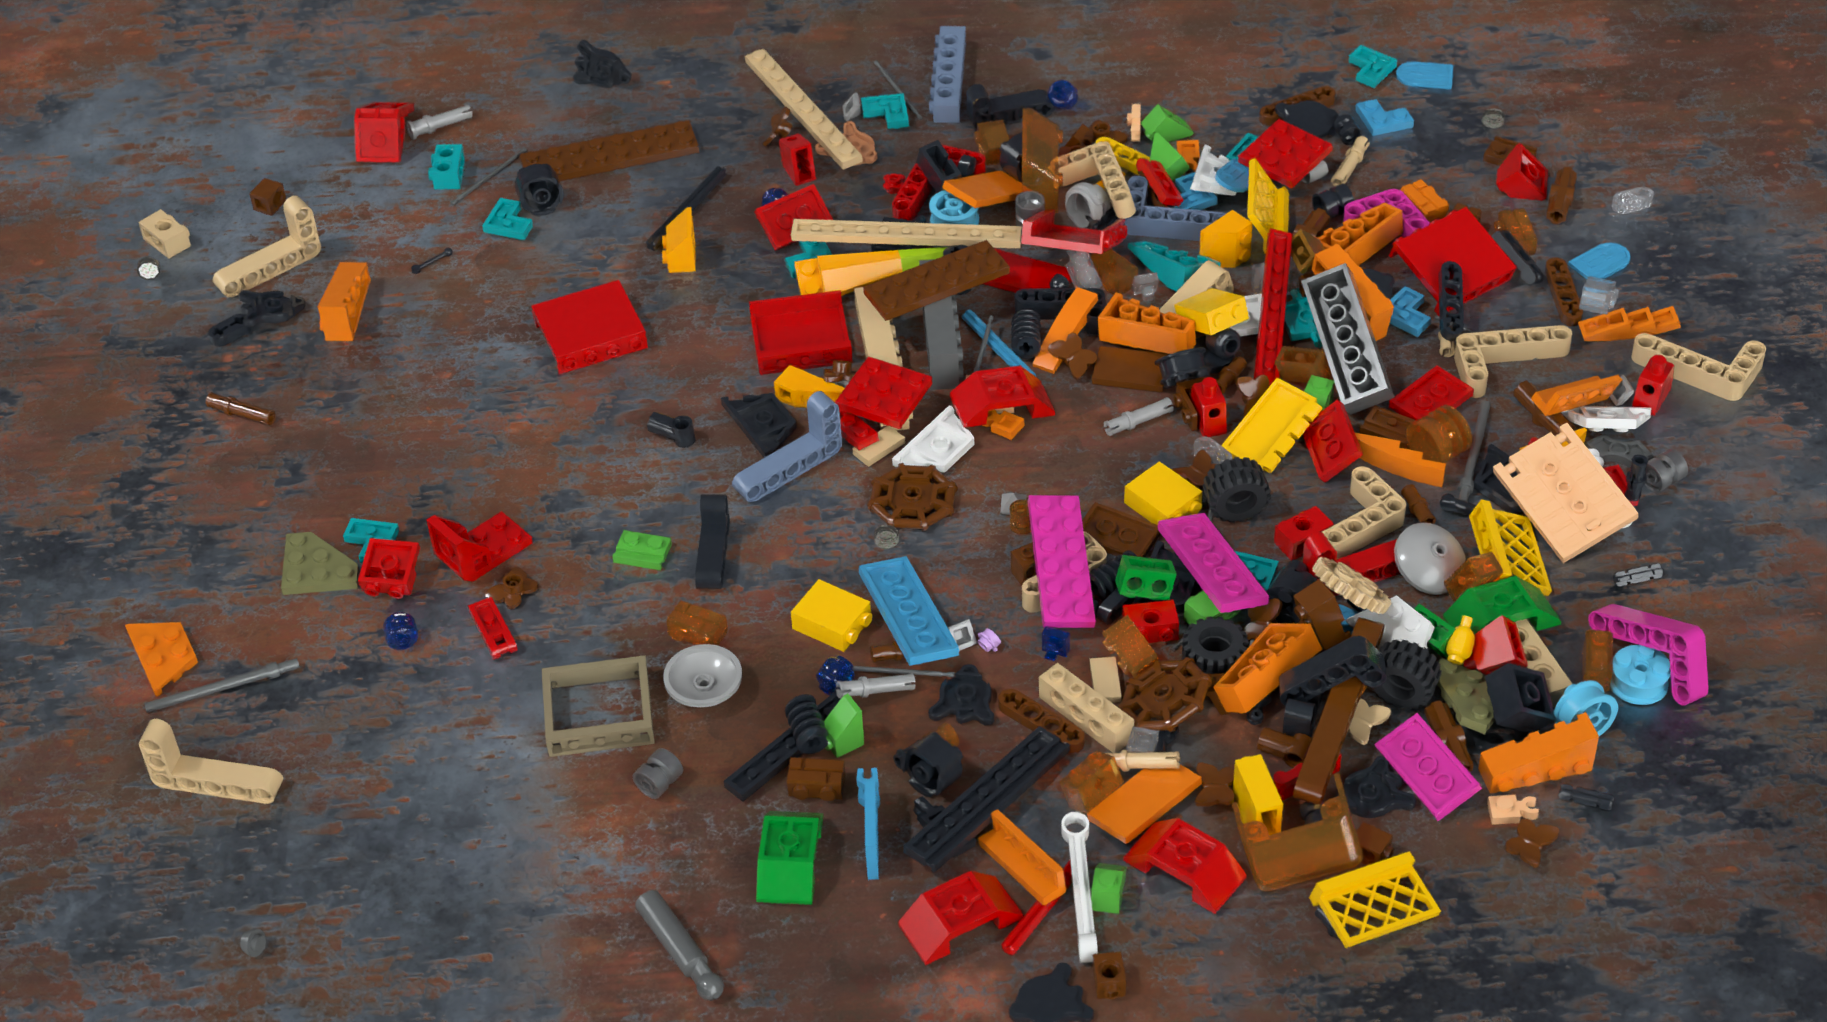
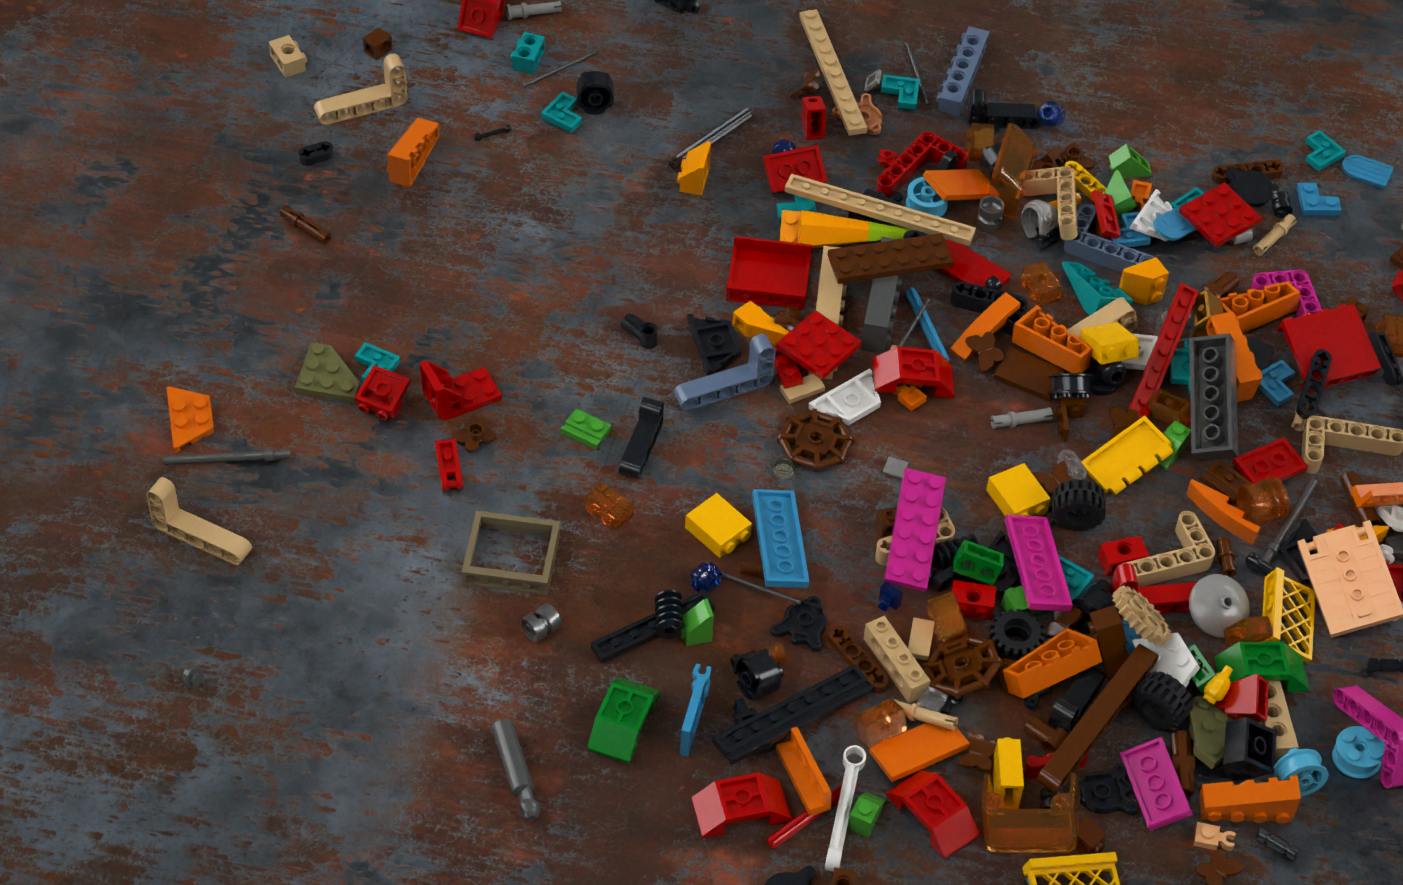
camera: 10 degrees right, 5 degrees up
tile [137,257,160,280] -> none
black tile [239,290,305,327] -> none
clear blue head [383,612,419,650] -> none
reddish brown plate [519,120,699,181] -> none
red panel [531,280,648,374] -> none
light grey dish [663,644,742,707] -> none
reddish brown brick [787,758,846,801] -> none
light grey pin [836,673,916,698] -> none
black piece [916,140,961,193] -> none
light grey slope [948,619,977,651] -> none
lavender plate [977,628,1001,652] -> none
clear orange wheel [1009,500,1031,535] -> none
black piece [1011,309,1041,359] -> none
red panel [1021,209,1128,254] -> none
clear bracket [1066,250,1102,289] -> none
reddish brown tile [1082,502,1161,557] -> none
light nougat plate [1127,104,1141,142] -> none
clear tile [1132,272,1159,302] -> none
red torso [1190,377,1227,438] -> none
reddish brown pin [1216,356,1247,394] -> none
yellow fence [1247,158,1289,254] -> none
black beam [1279,636,1386,706] -> none
red plate [1303,399,1364,483] -> none
black wheel [1312,183,1354,219] -> none
tan animal [1348,699,1391,745] -> none
orange brick [1400,179,1449,223] -> none
clear orange brick [1582,629,1613,692] -> none

